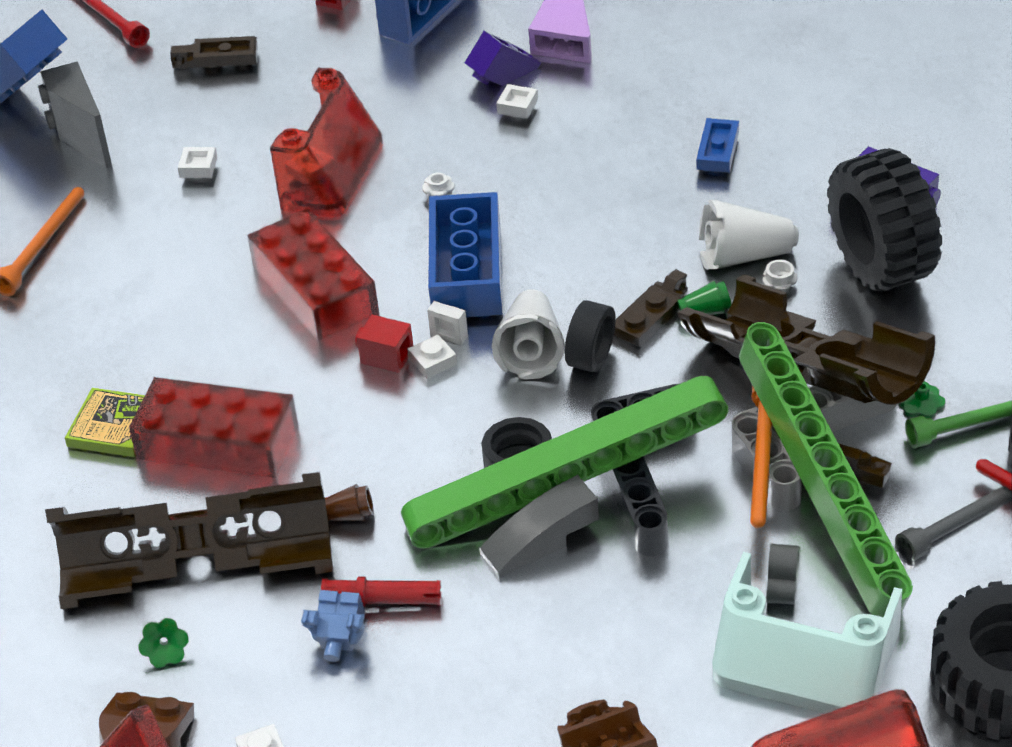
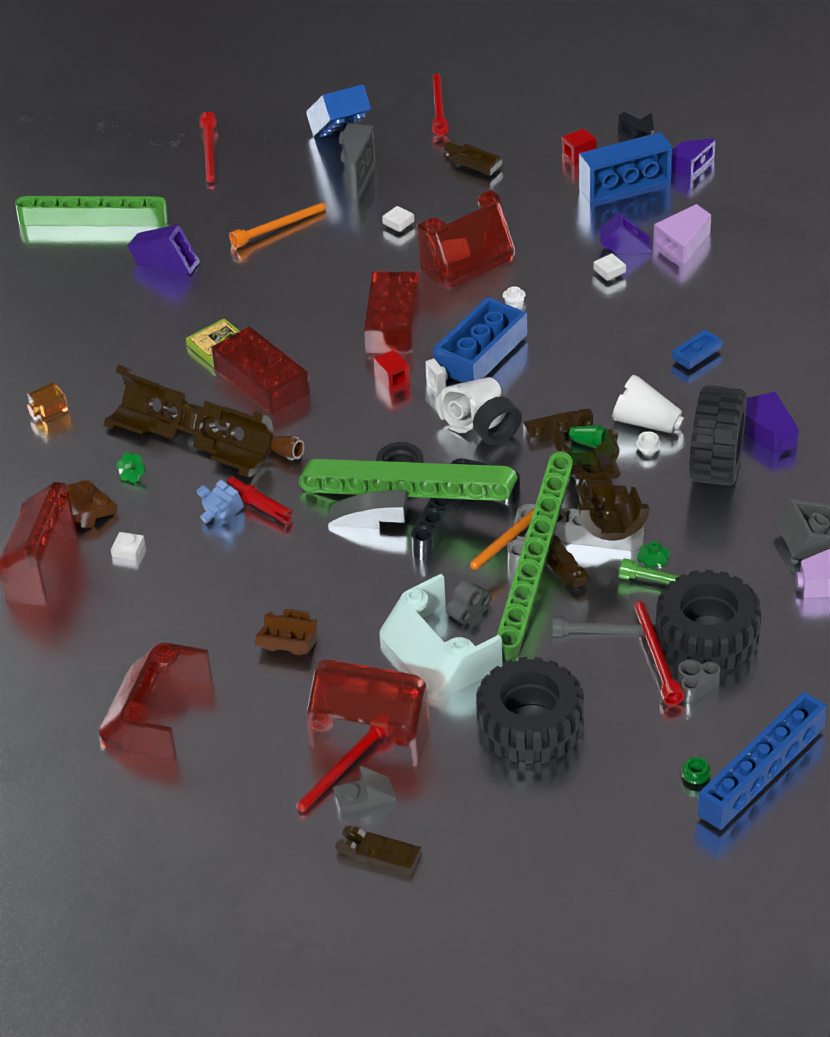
camera: 35 degrees right, 0 degrees up
white plate [407,335,457,379] -> none

